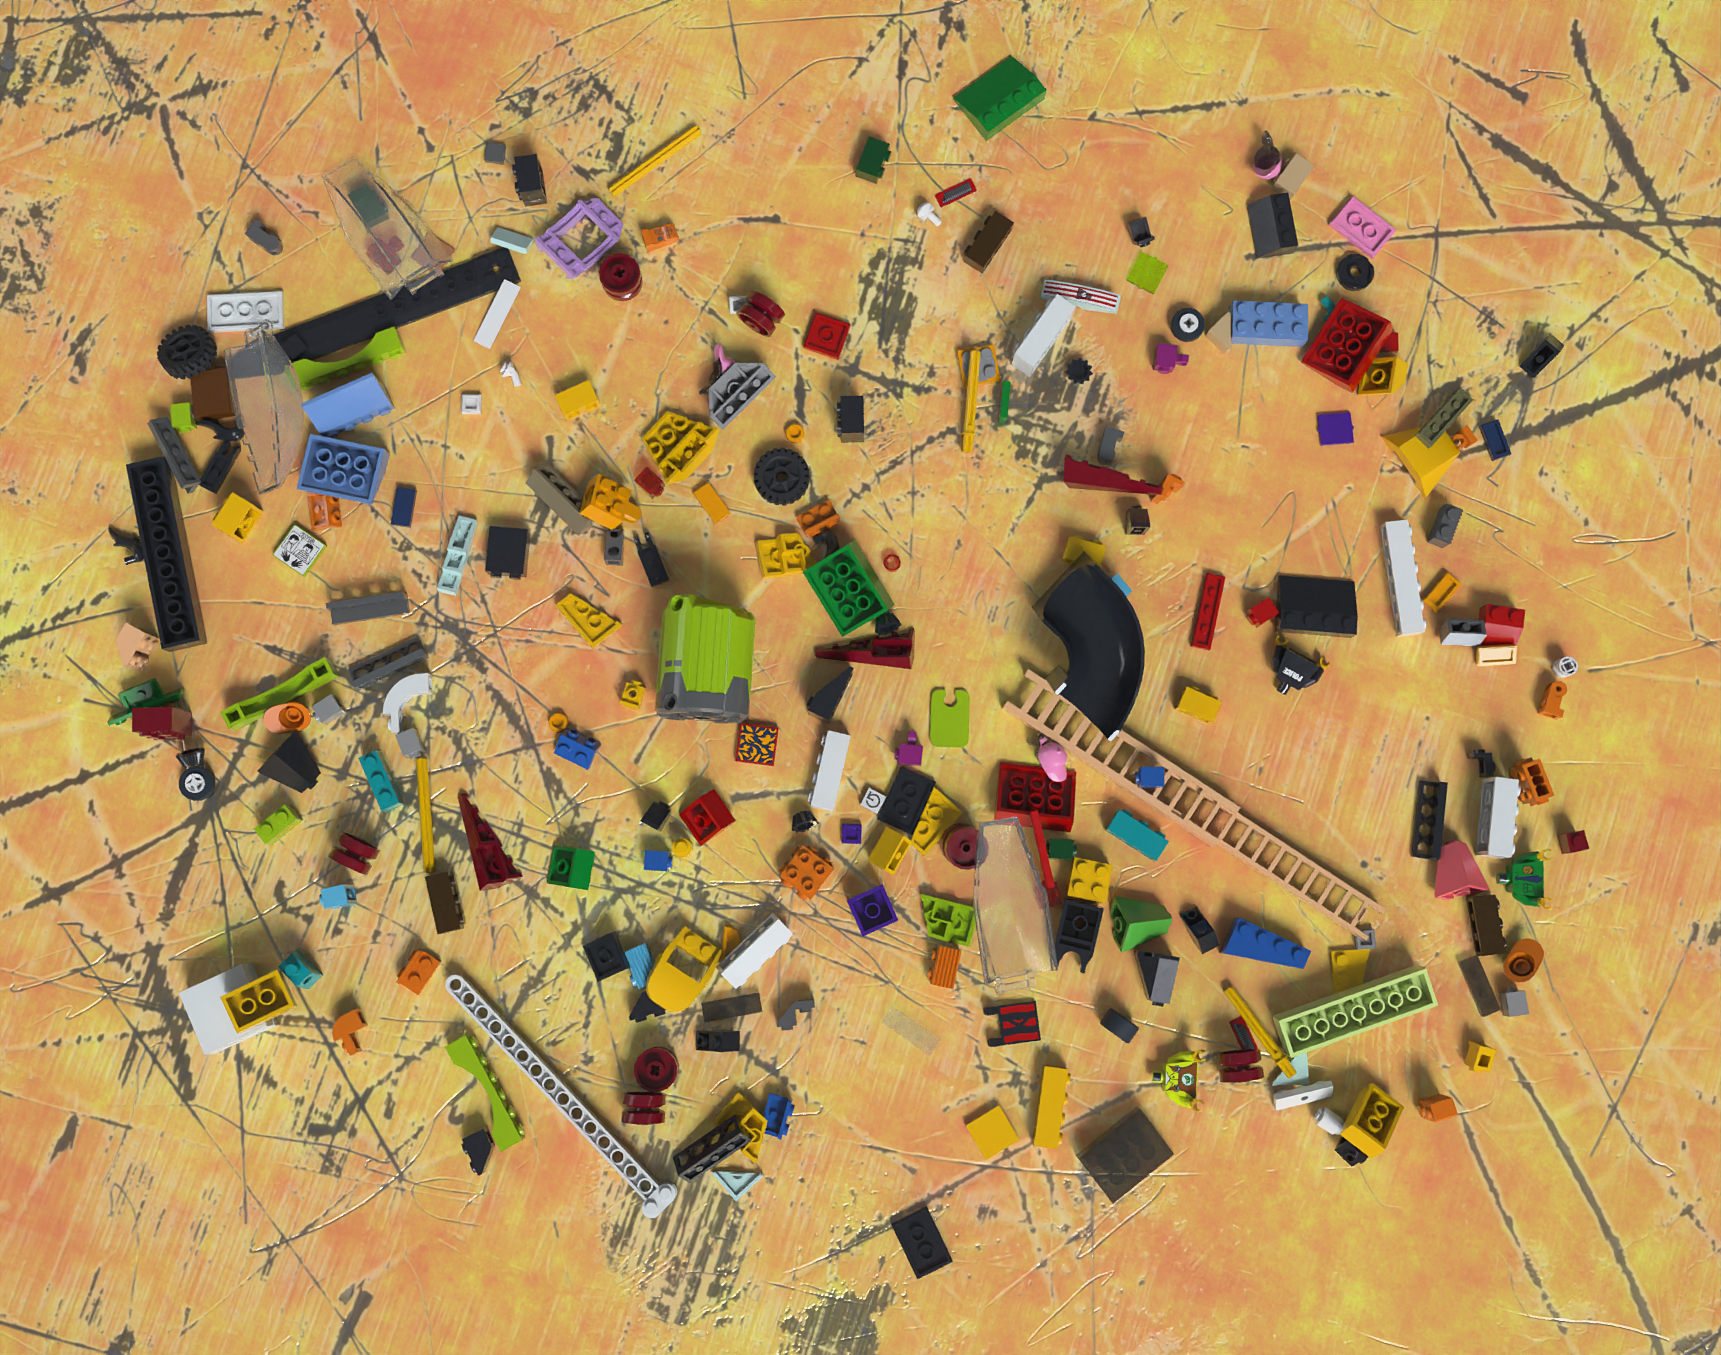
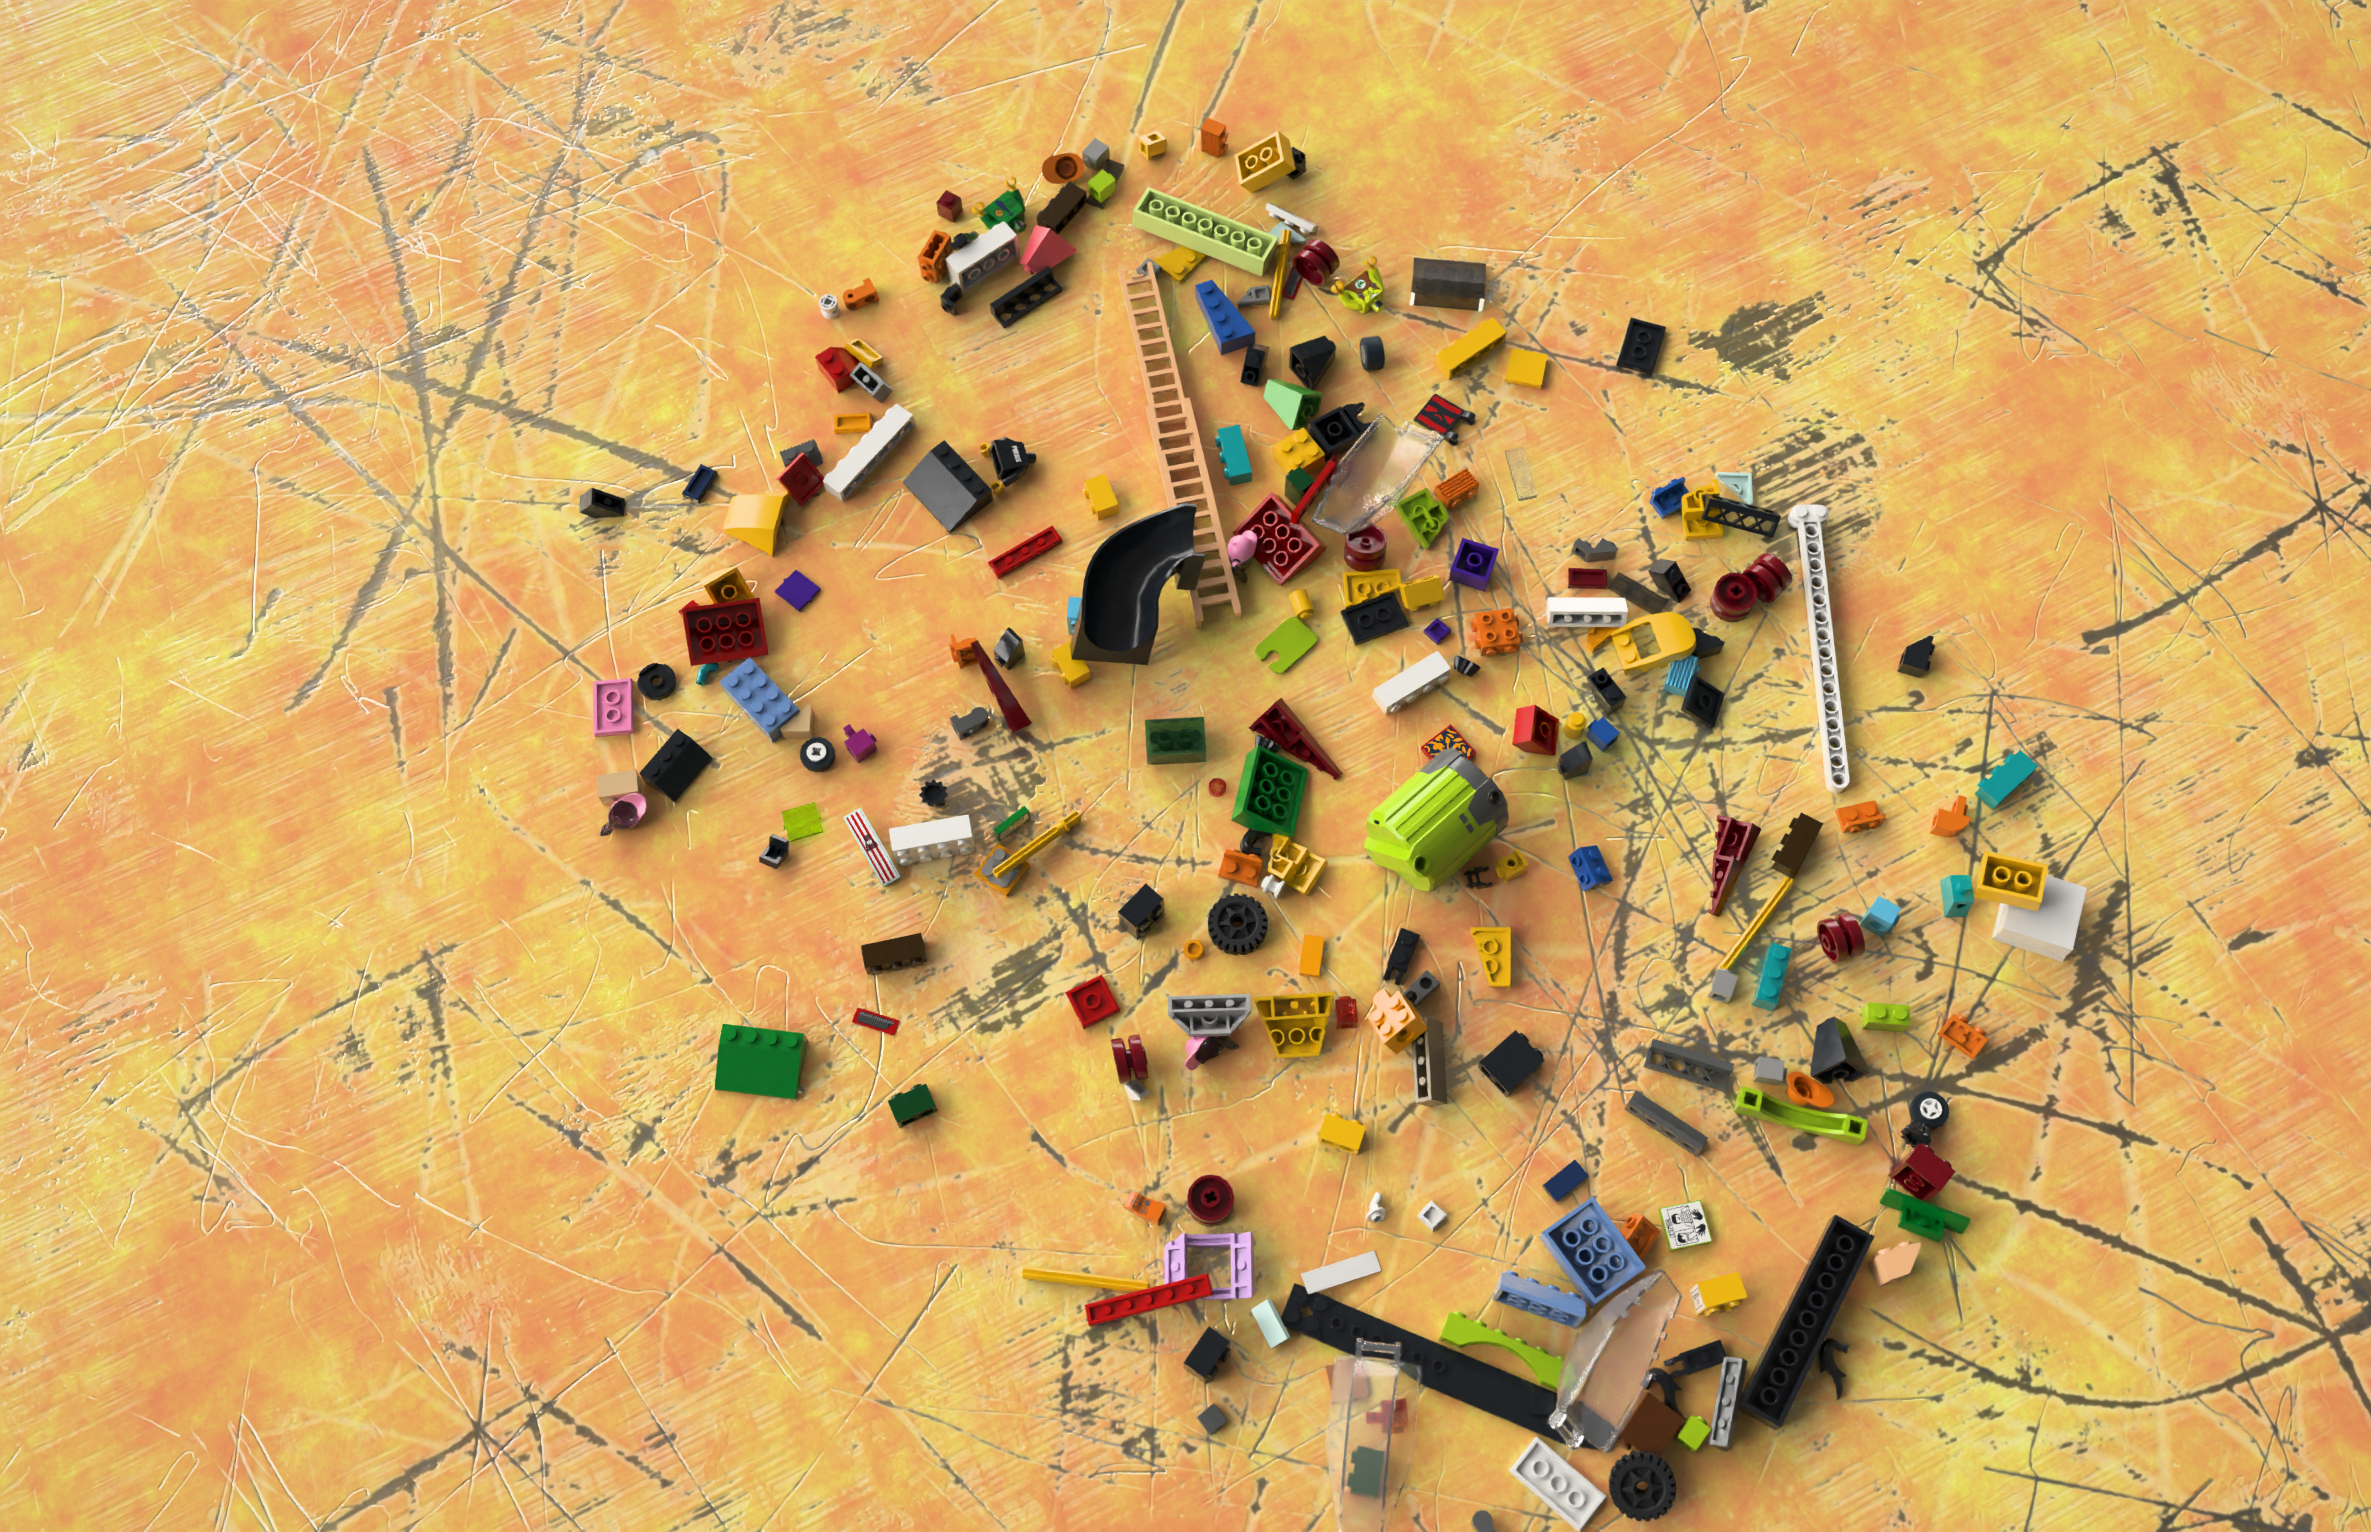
camera: 130 degrees left, 15 degrees down
white arch [383,673,433,735] -> none
light aqua slope [437,516,478,596] -> none
lime arch [445,1034,525,1152] -> none
green slope [547,845,595,890] -> none
light orange tile [548,713,568,732] -> none
black slope [806,666,854,724] -> none
white tile [860,788,886,814] -> none
magenta brick [894,731,923,767] -> none
white plate [917,202,942,226] -> none
blue brick [1135,767,1164,788] -> none
red brick [1246,597,1279,628] -> none
white brick [1314,1107,1345,1136] -> none
olive tile [1415,387,1473,449] -> none
orange tile [1451,425,1478,449] -> none
none -> red tile [776,453,824,506]
none -> black hinge [950,231,979,251]
none -> red tile [1085,1273,1214,1327]
none -> lime brick [1088,170,1116,203]
none -> clear green brick [1145,717,1206,765]
none -> light grey tile [1237,285,1271,308]
none -> white wheel [1261,874,1286,899]
none -> yellow brick [1289,589,1314,620]
none -> black piece [1464,866,1493,889]
none -> dark red tile [1568,568,1607,589]
none -> black slope [1587,667,1626,716]
none -> orange bracket [1937,1013,1988,1059]
none -> teal brick [1975,750,2038,810]

